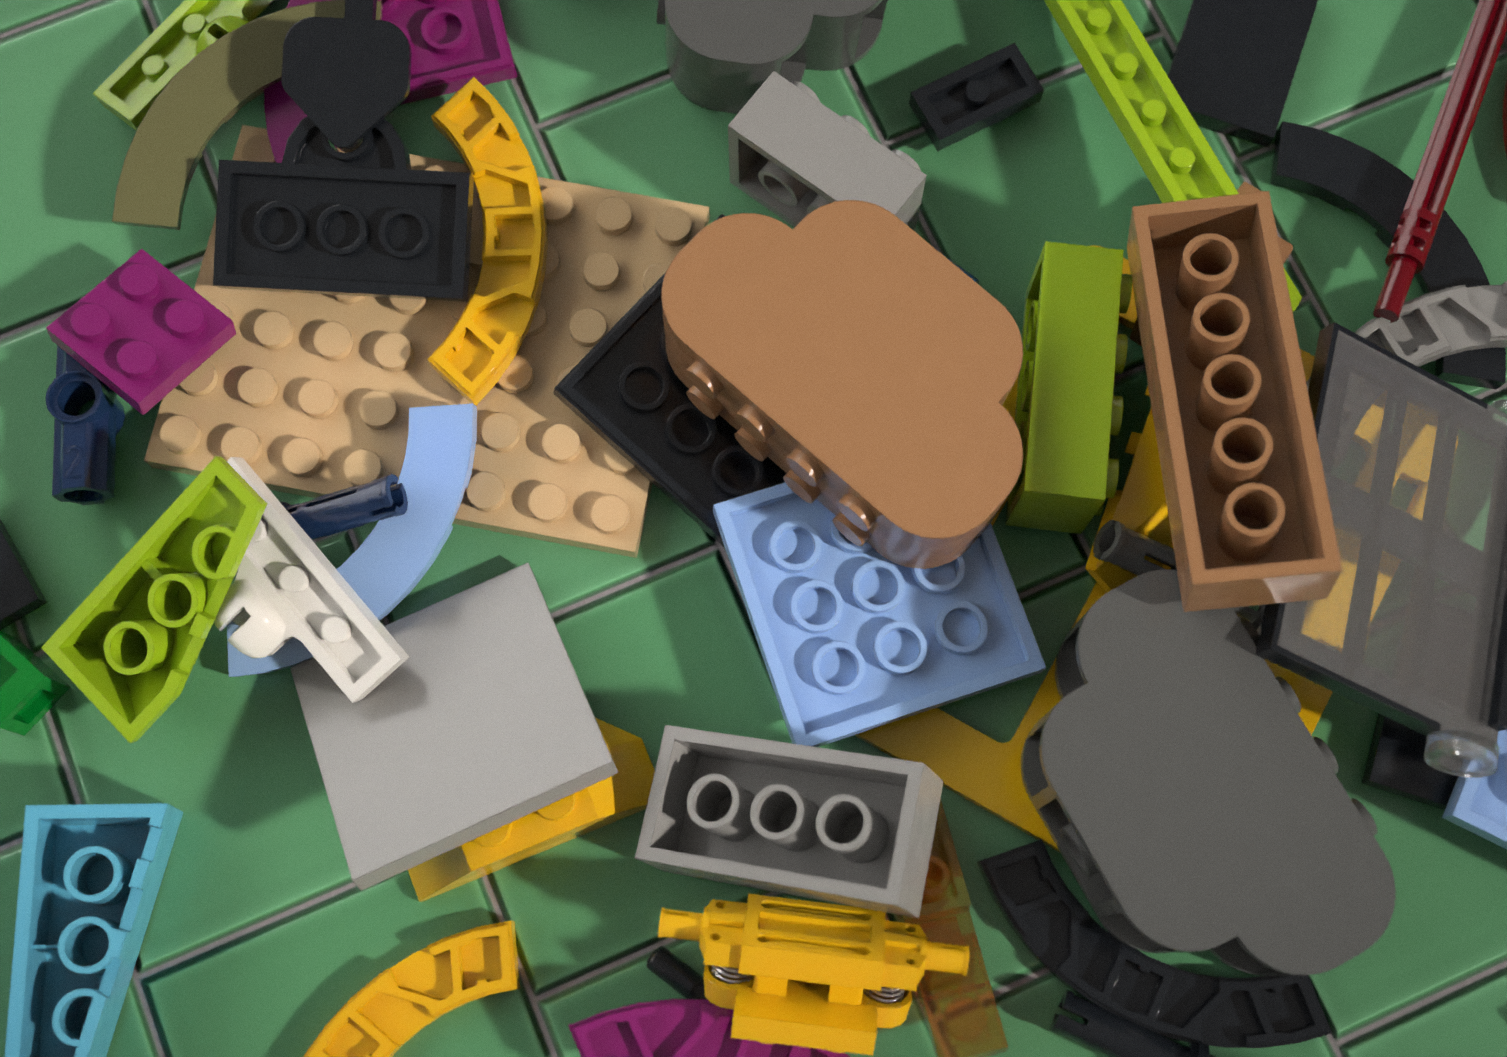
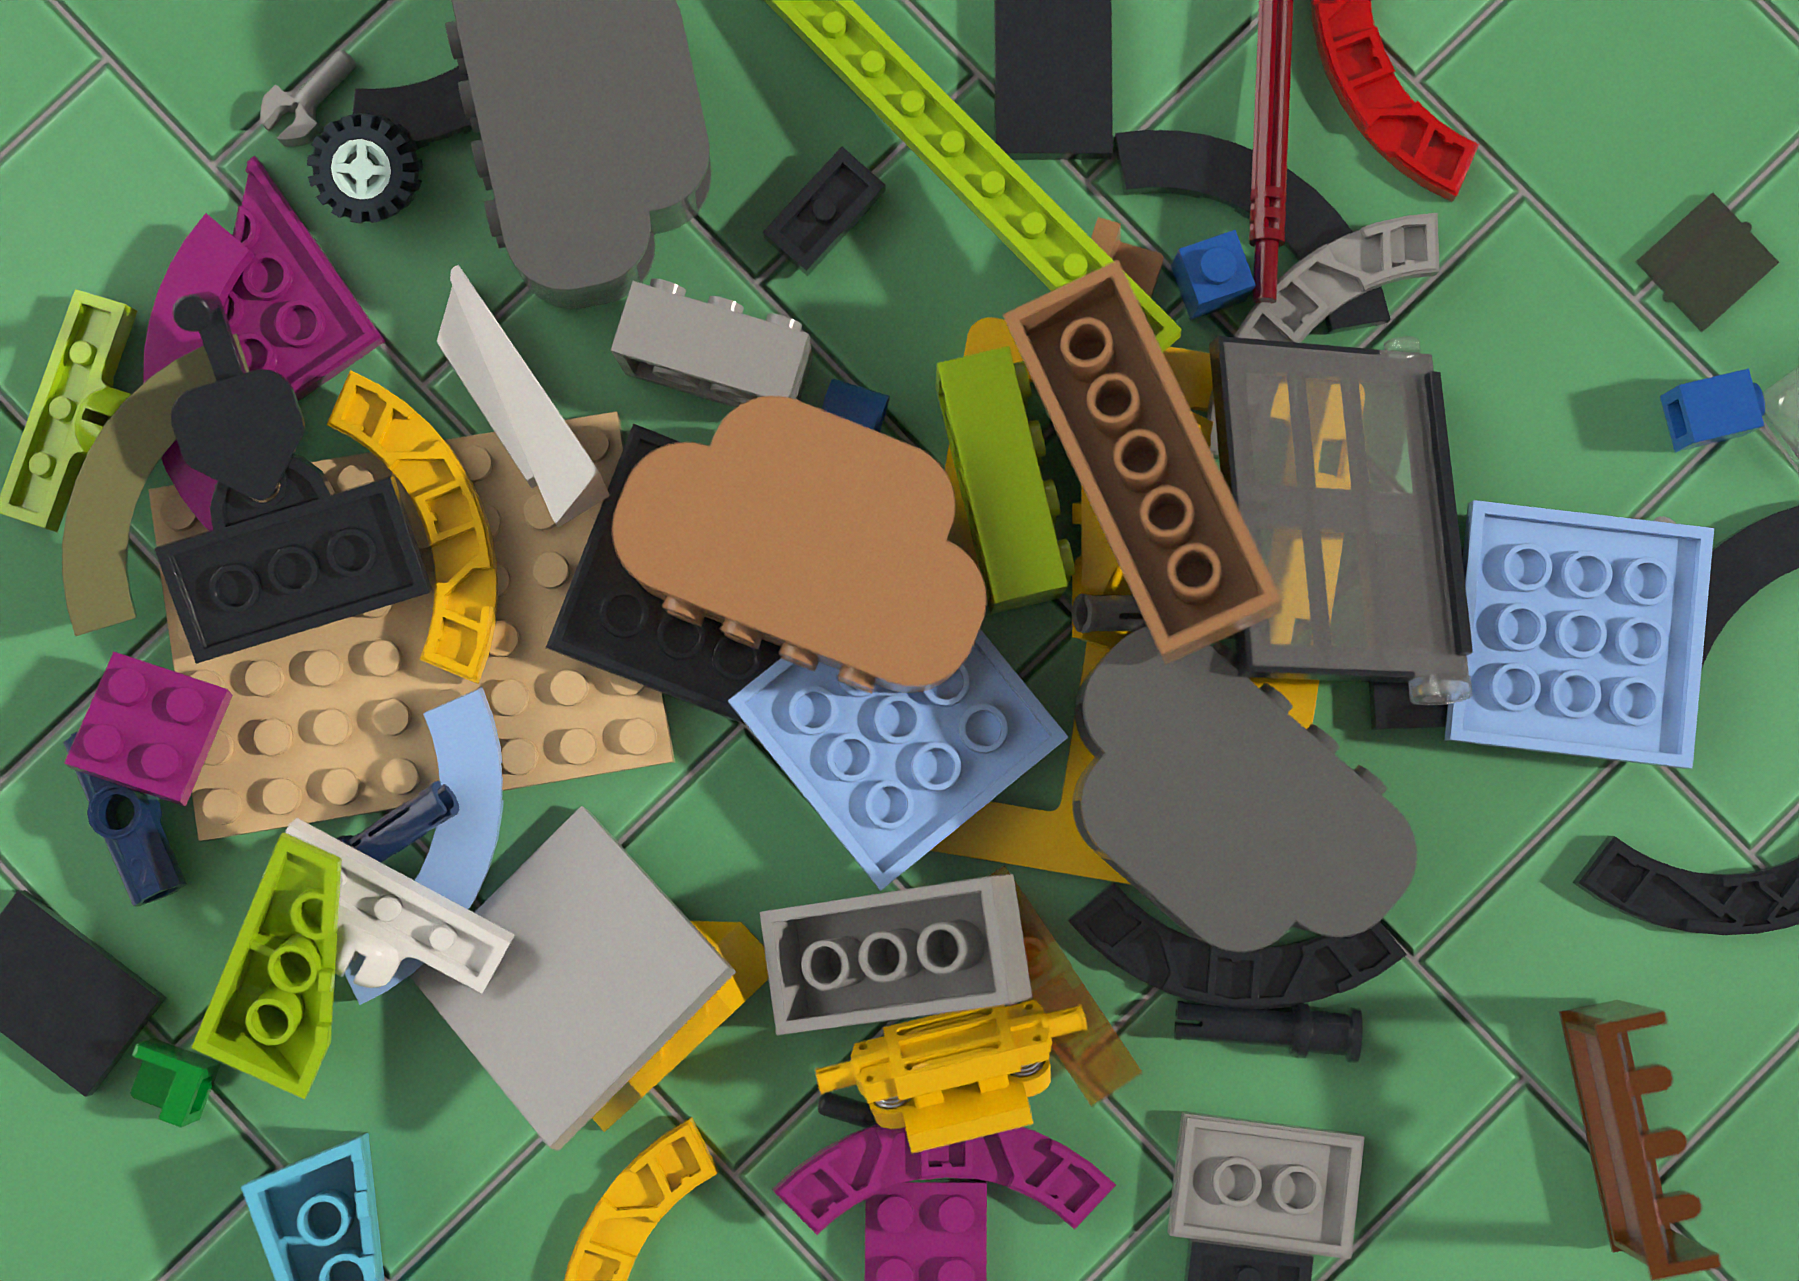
camera: 20 degrees left, 10 degrees up
none -> white wedge [437,265,610,528]
none -> blue brick [1171,230,1256,320]

